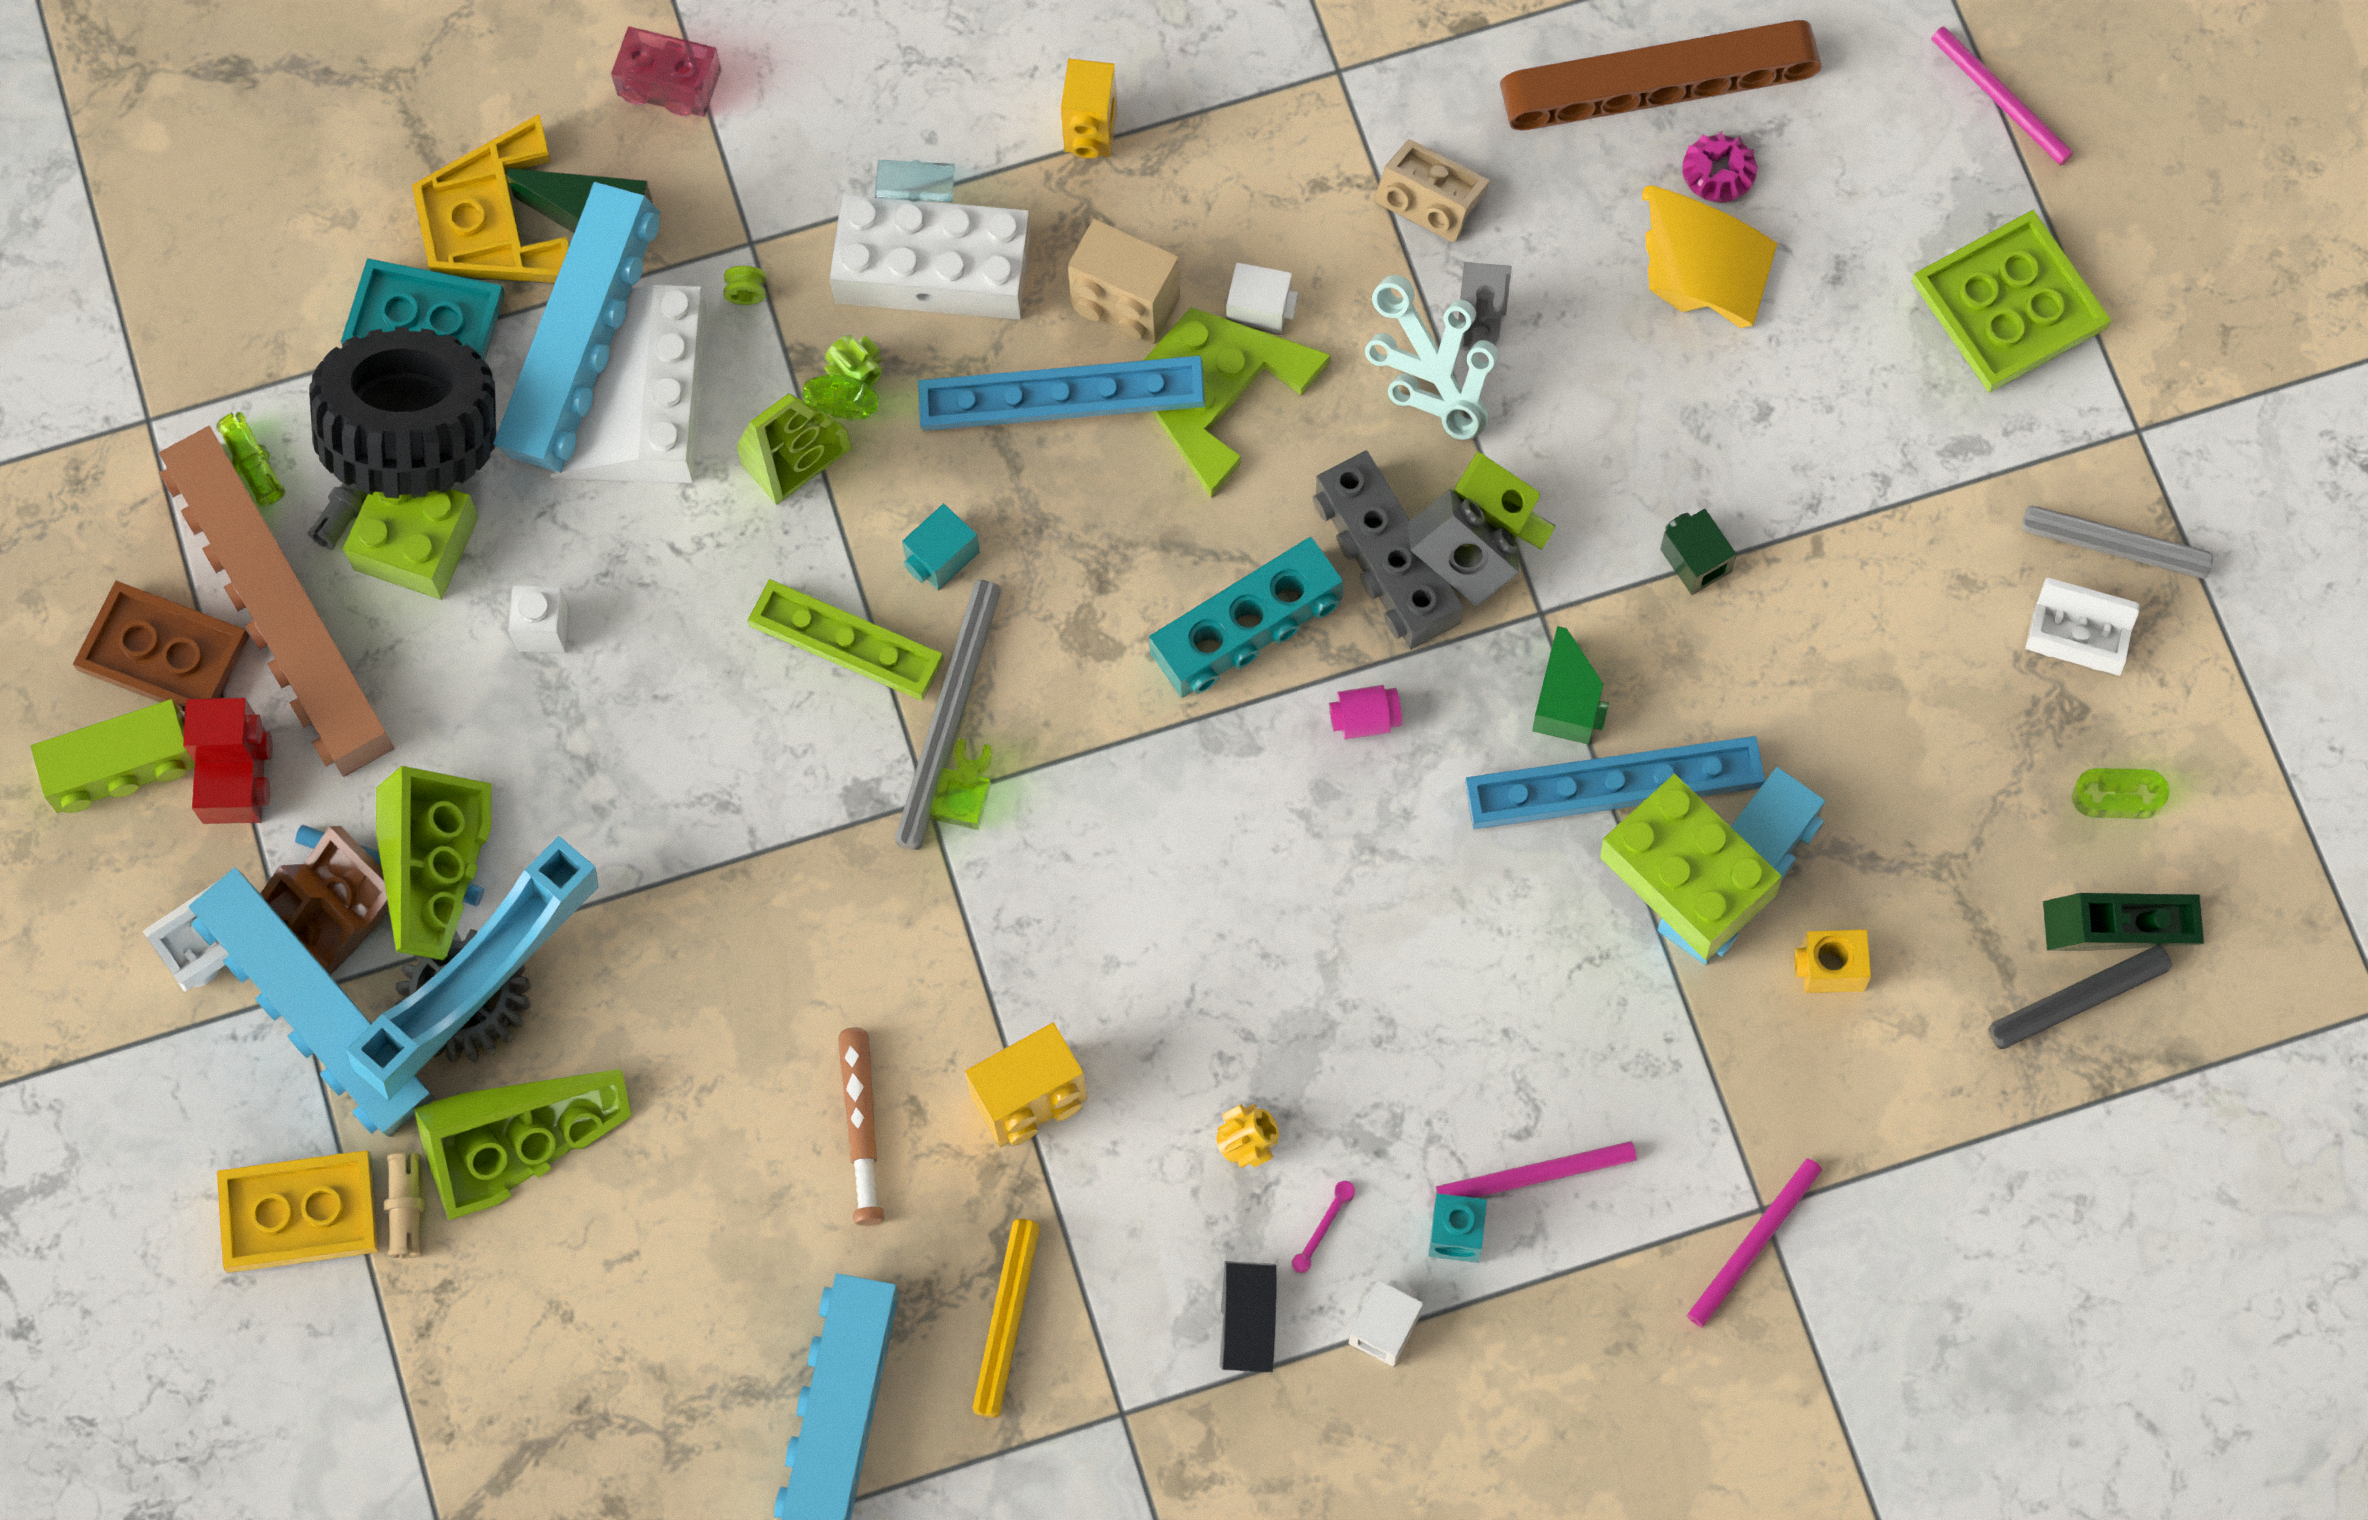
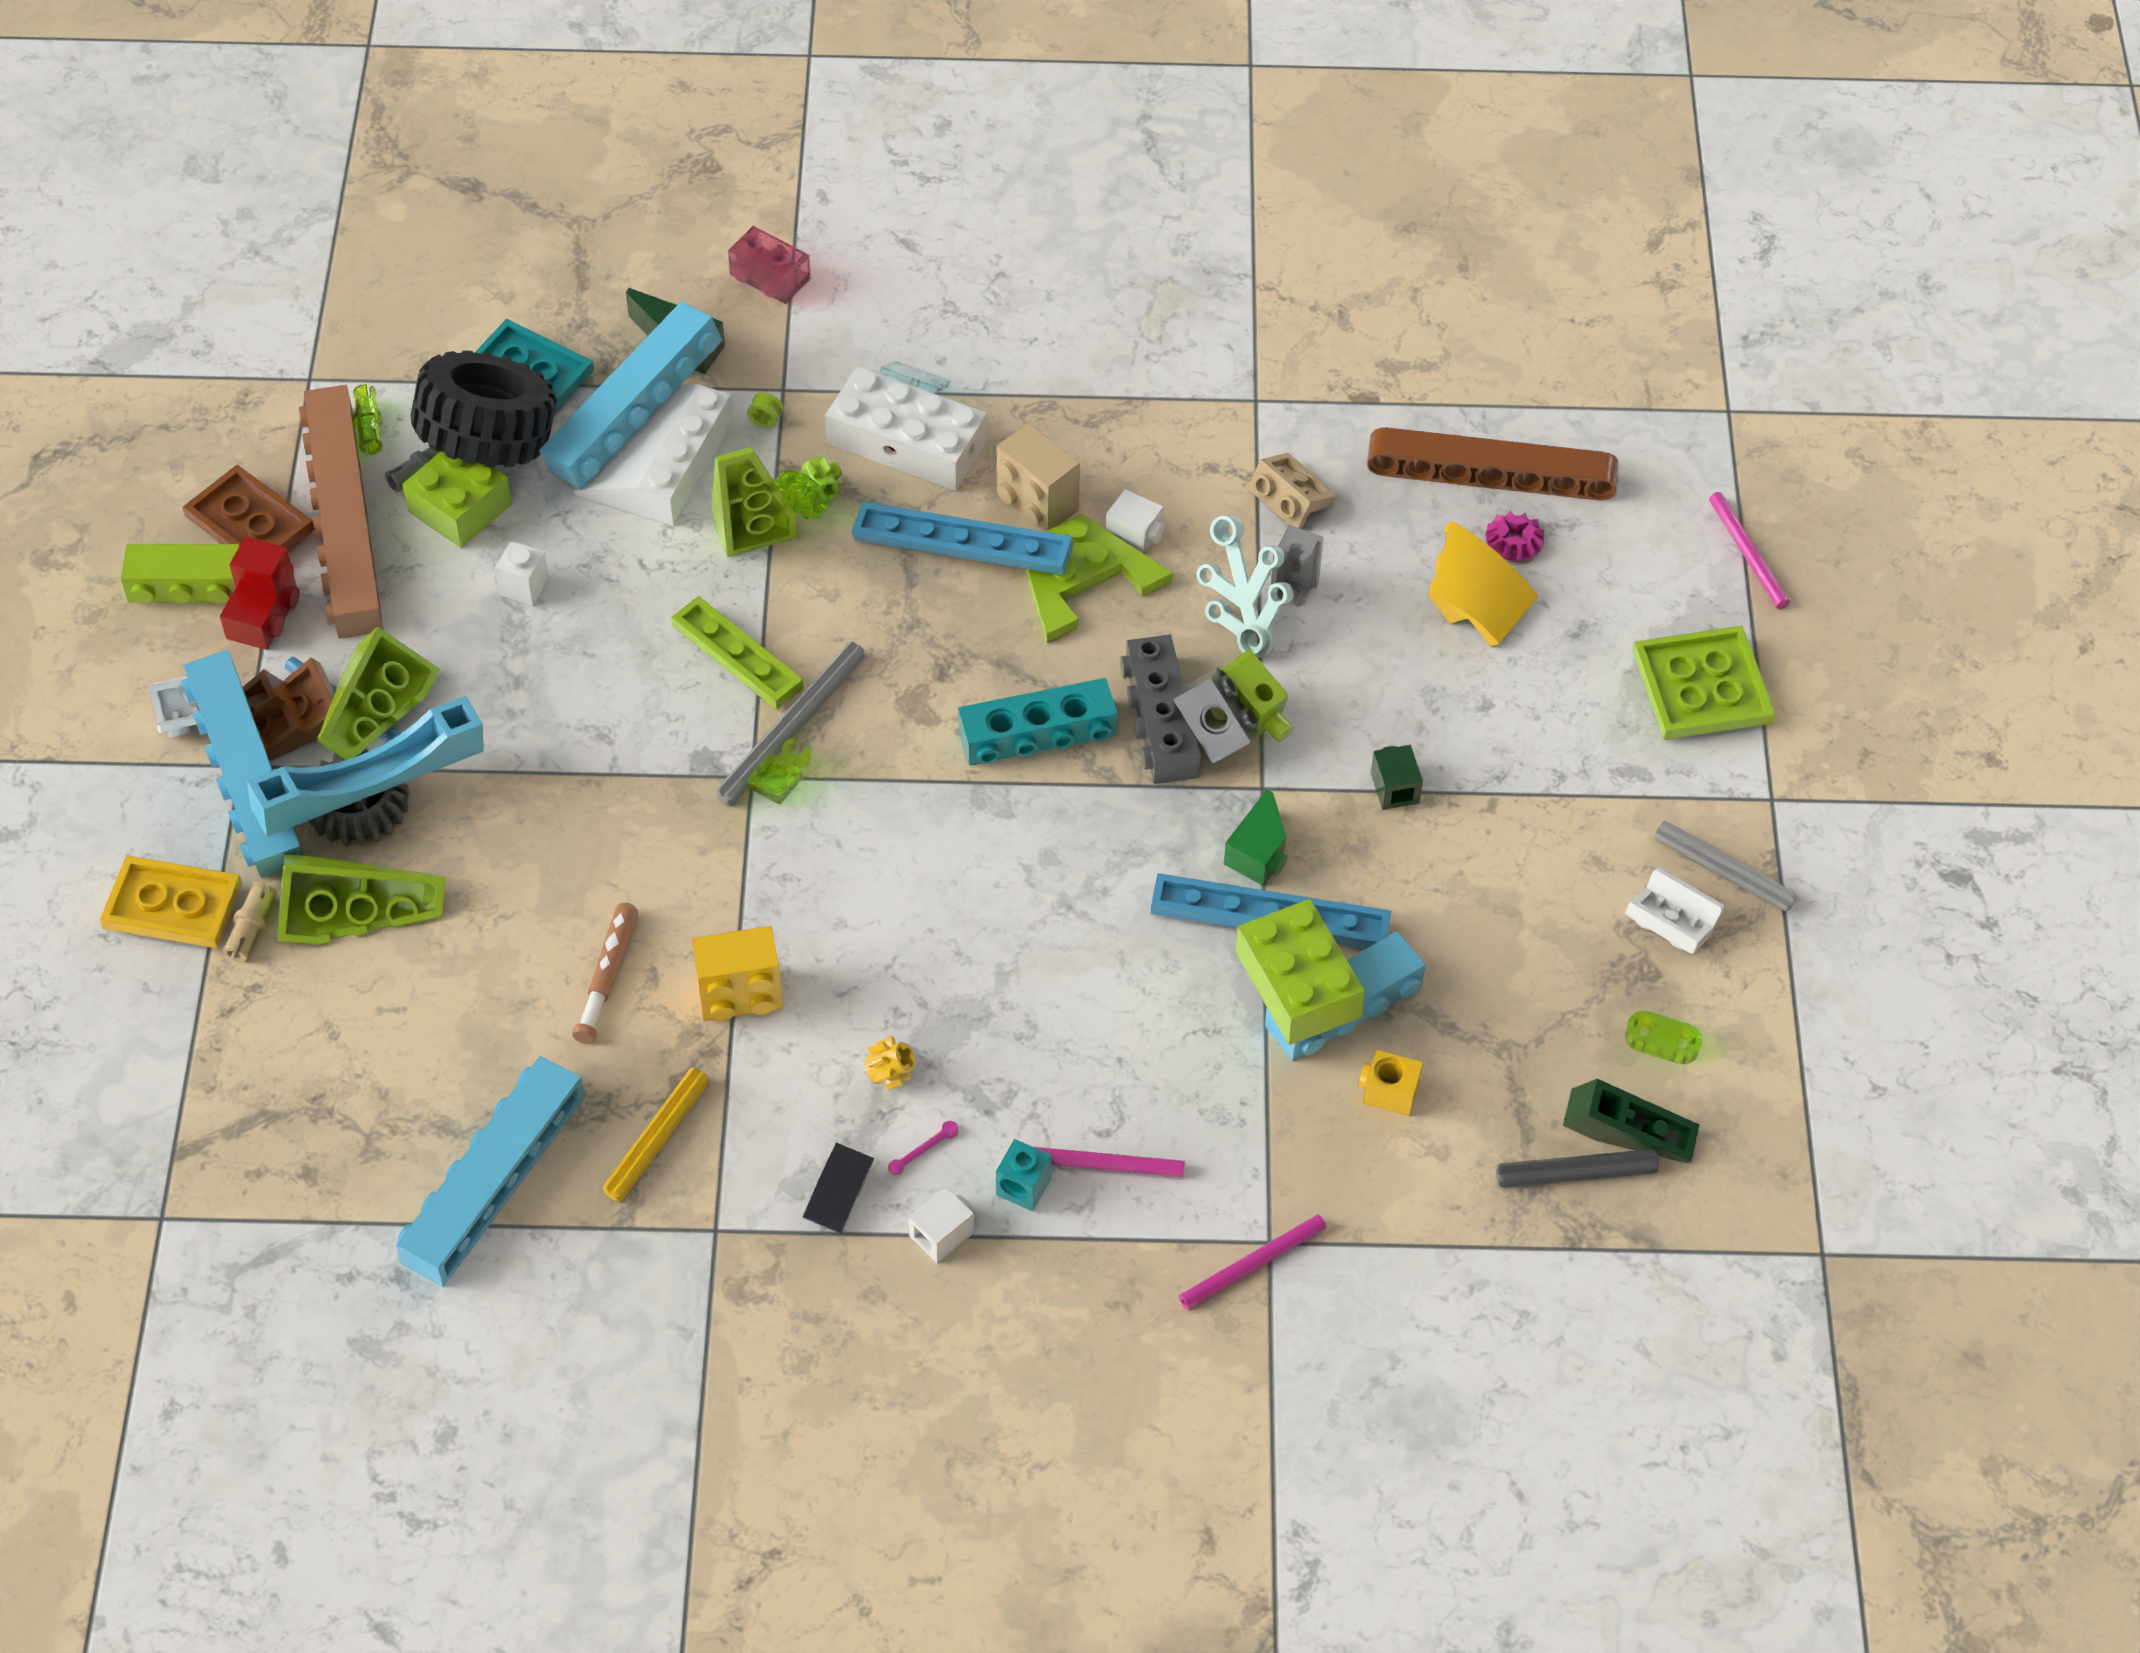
camera: 15 degrees right, 15 degrees down
yellow wing [411,114,570,283] -> none
teal brick [902,503,980,590] -> none
yellow brick [1061,58,1118,159] -> none
dark pink brick [1329,685,1402,740] -> none

